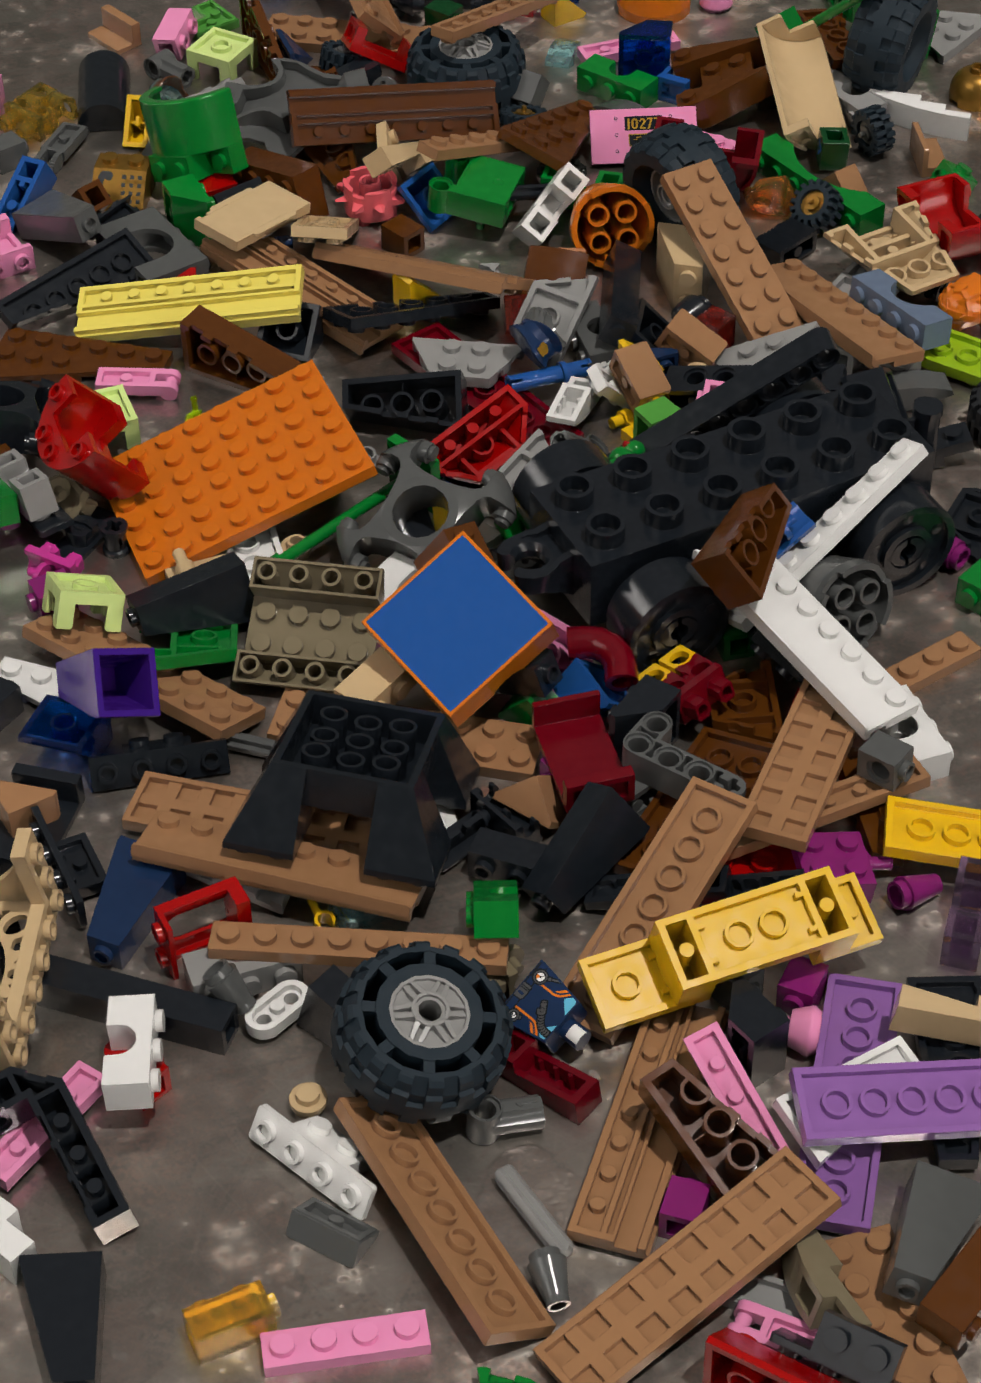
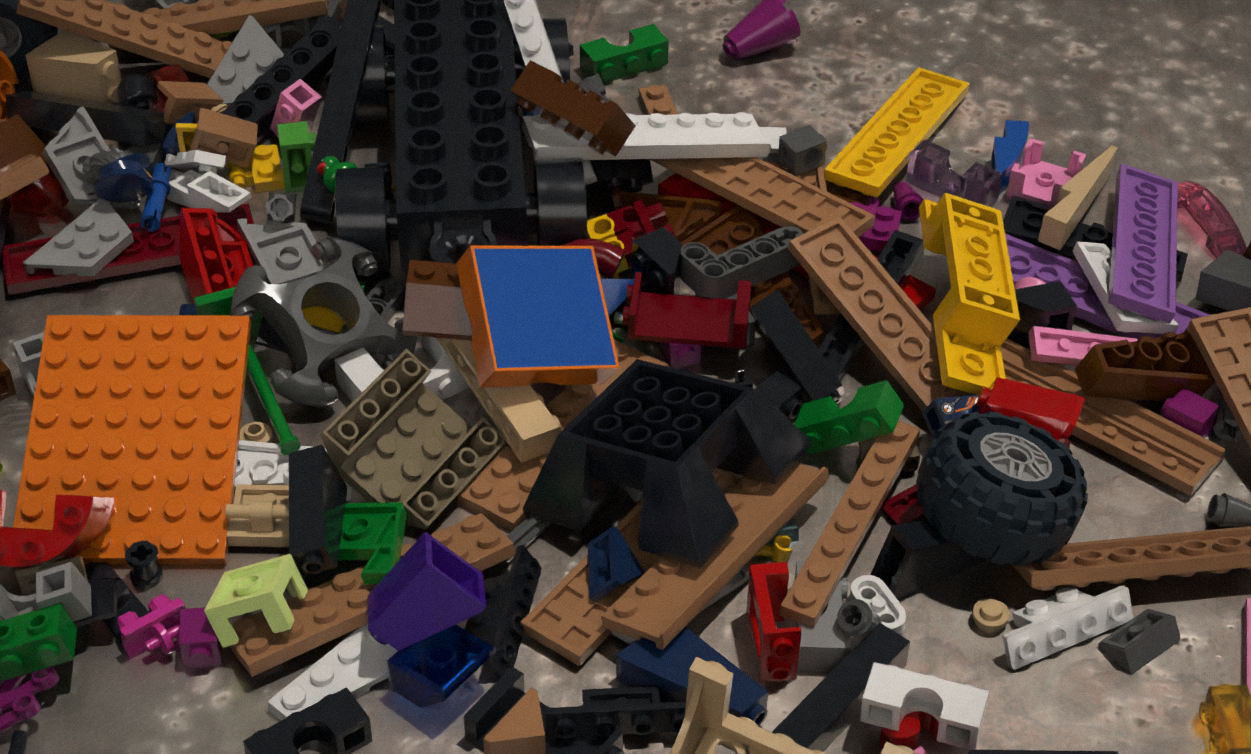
camera: 70 degrees left, 0 degrees up
black wedge [342,369,468,434] -> none
medium nougat slope [493,775,566,829] -> none
light grey axle [495,1164,573,1257] -> none
none -> dark blue slope [588,526,645,602]
none -> red slope [975,377,1085,443]

